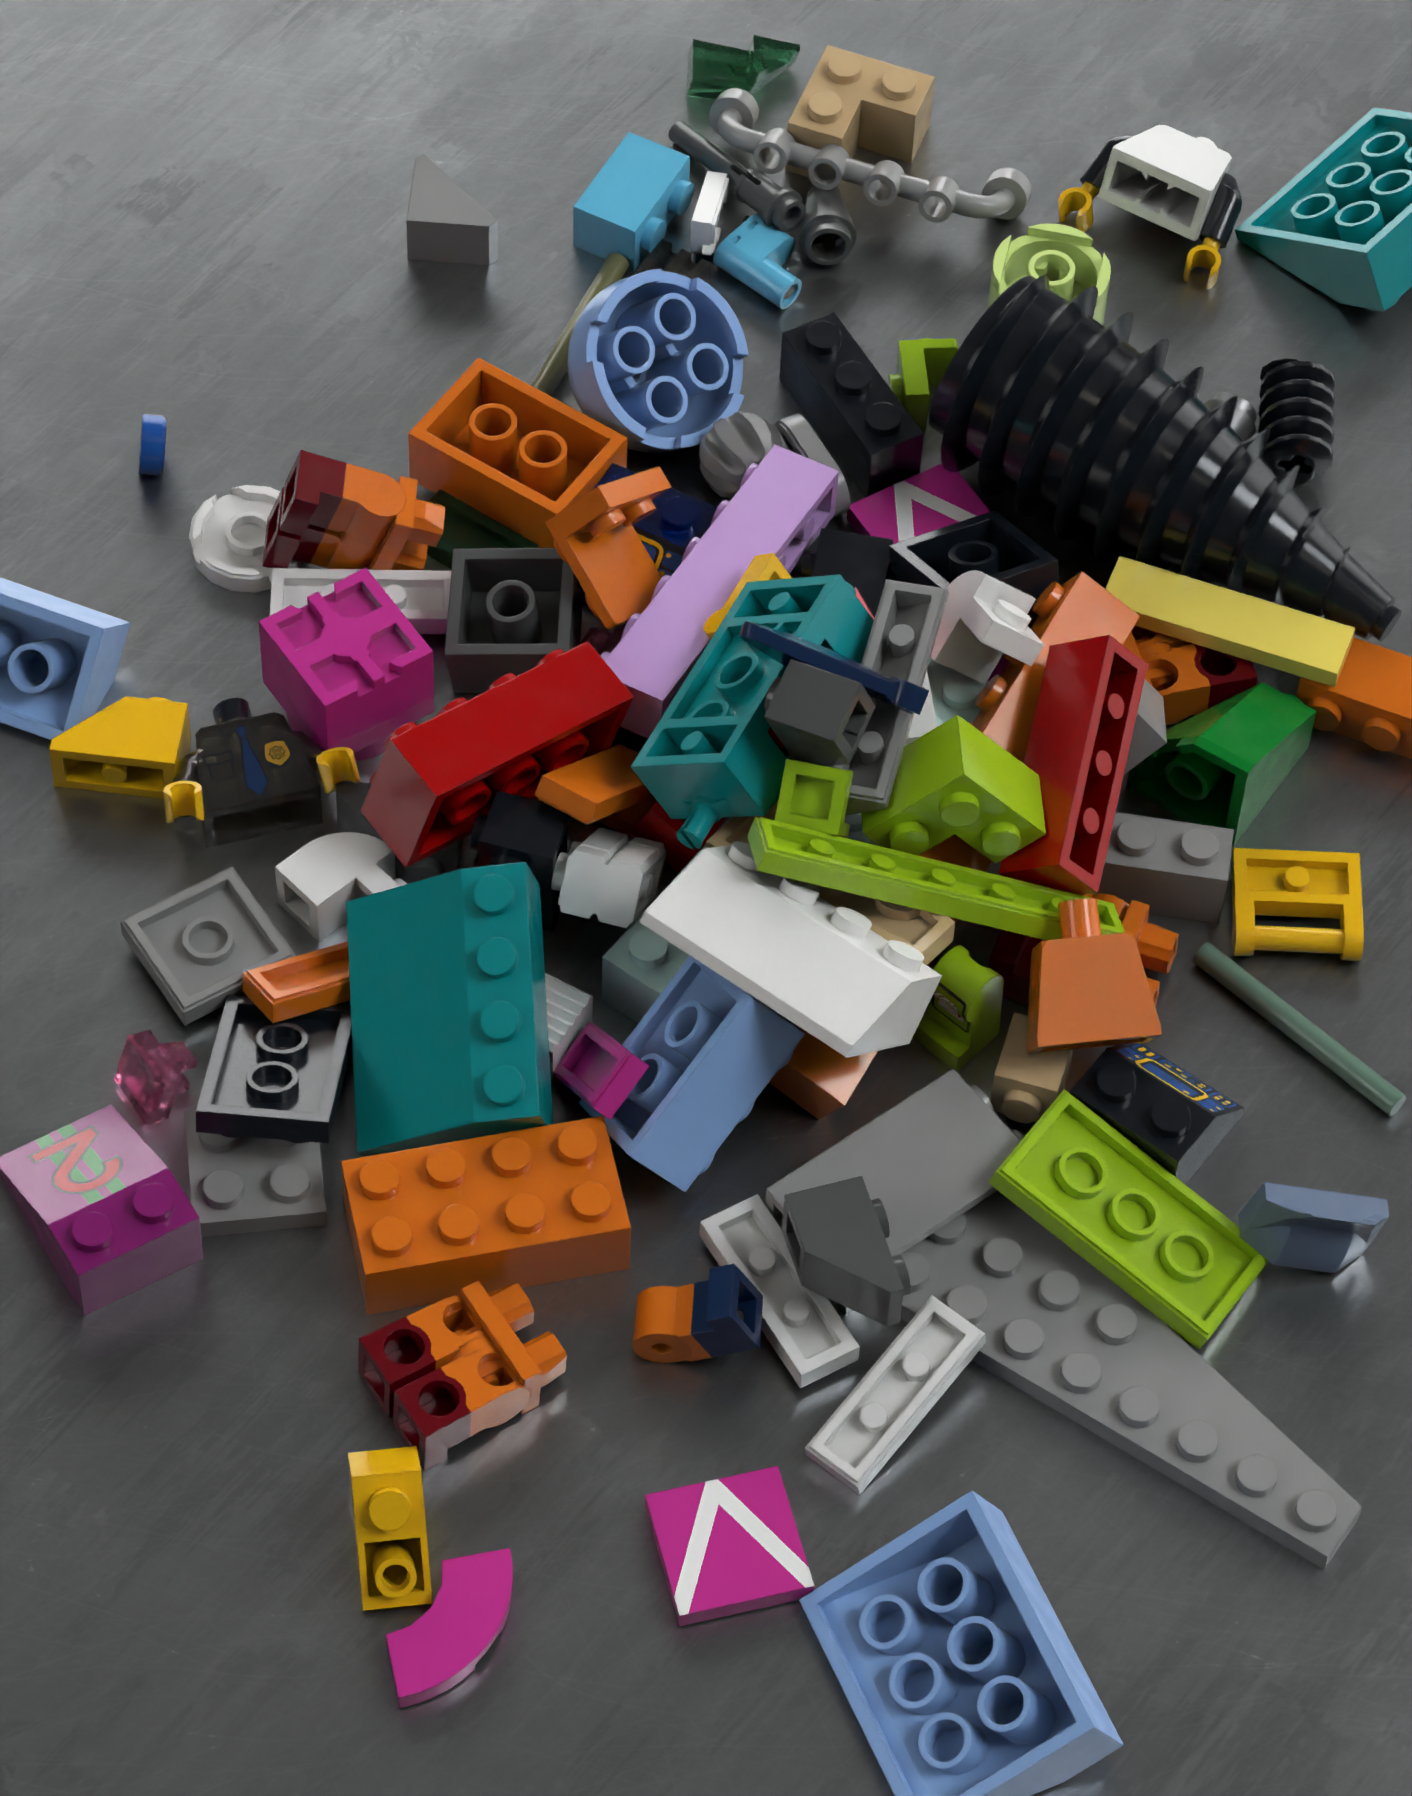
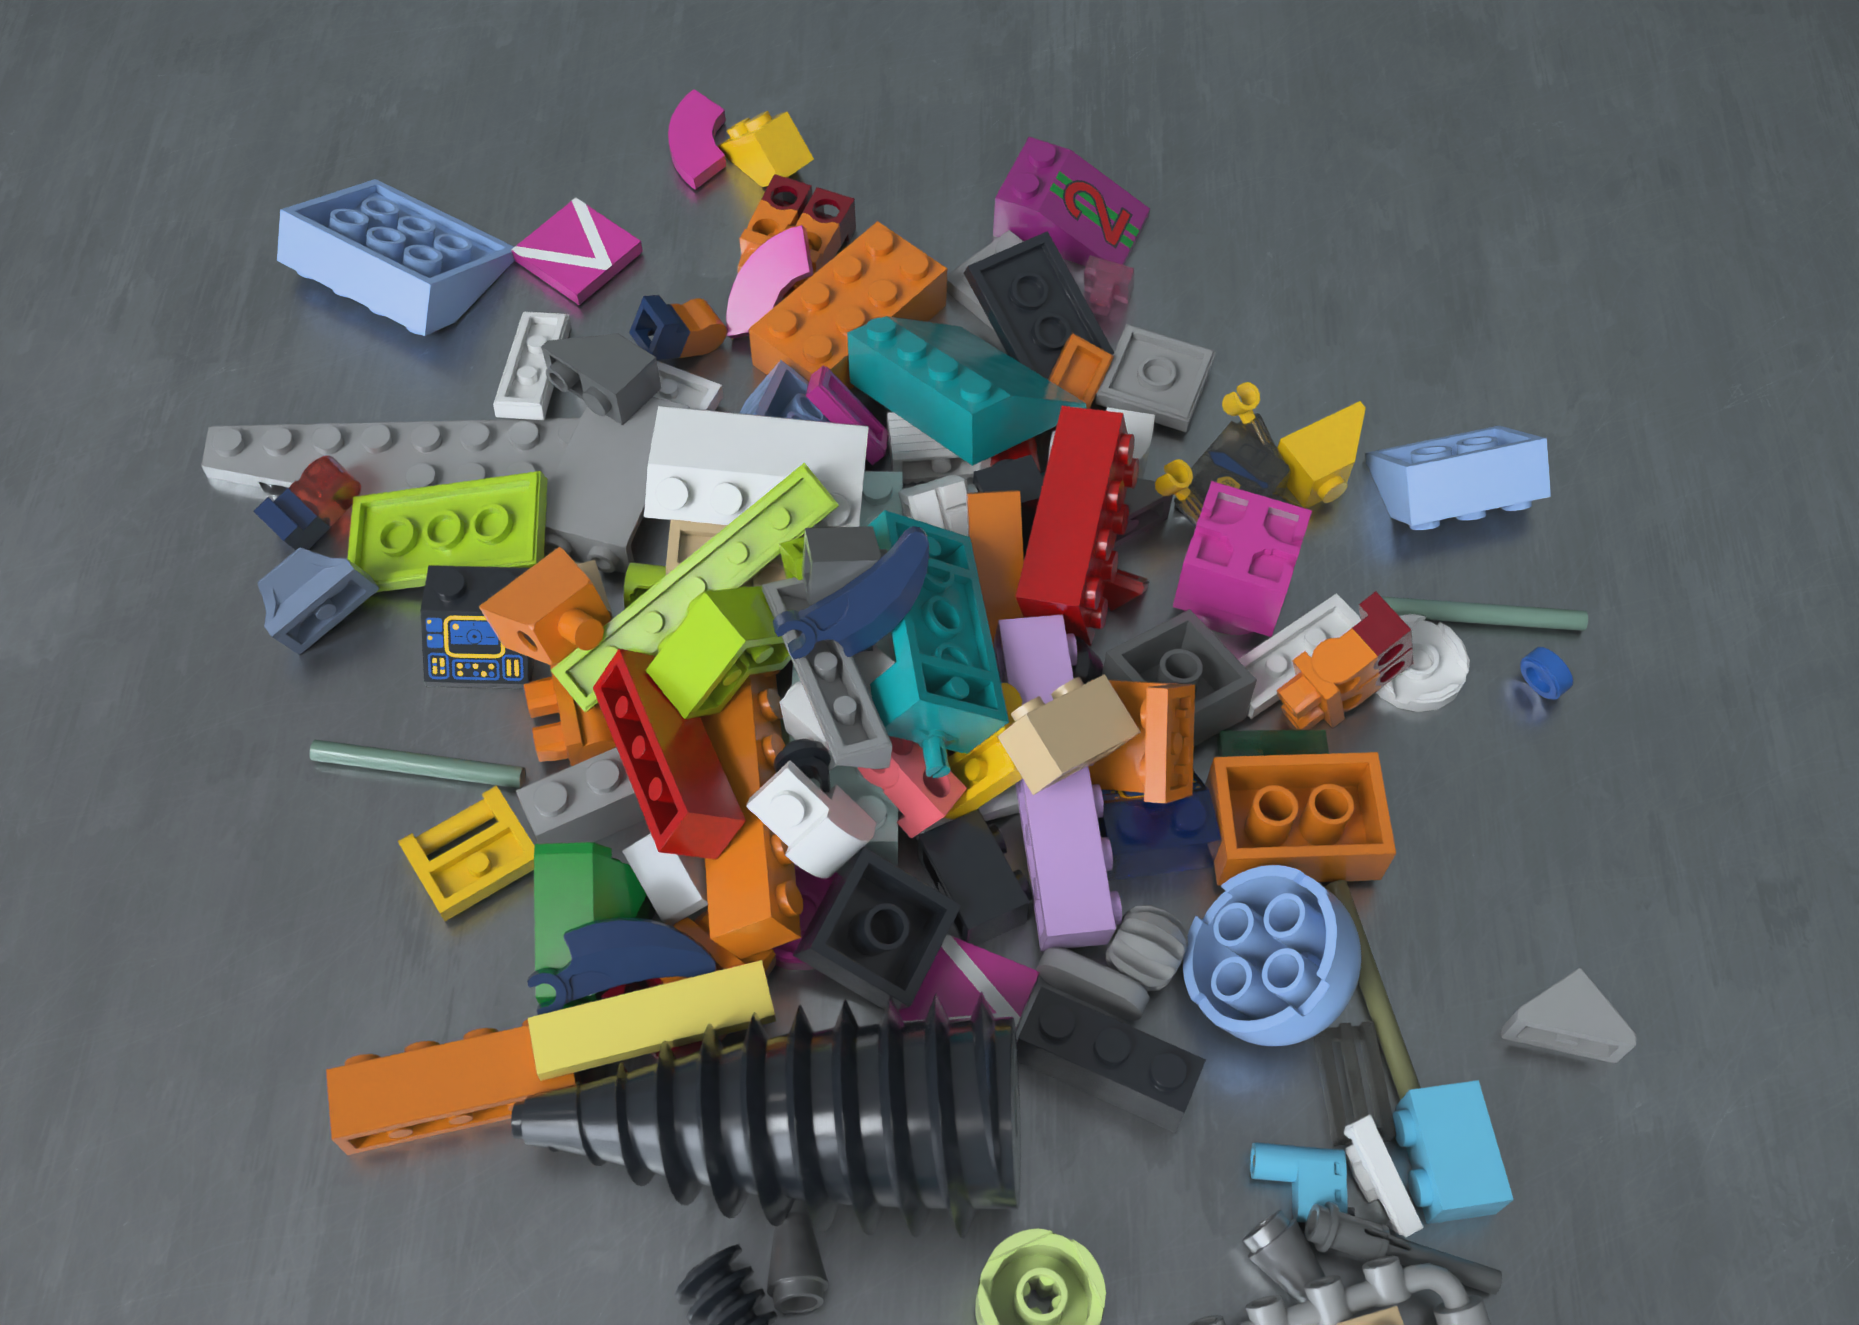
camera: 145 degrees right, 5 degrees up
lime bracket [887,338,958,433] -> none
none -> leg [253,455,362,550]
none -> dark blue piece [527,917,716,1015]
none -> tile [726,225,813,339]
none -> black plate [773,739,831,793]
none -> tan brick [997,674,1140,795]
none -> sand green bar [1381,596,1588,631]

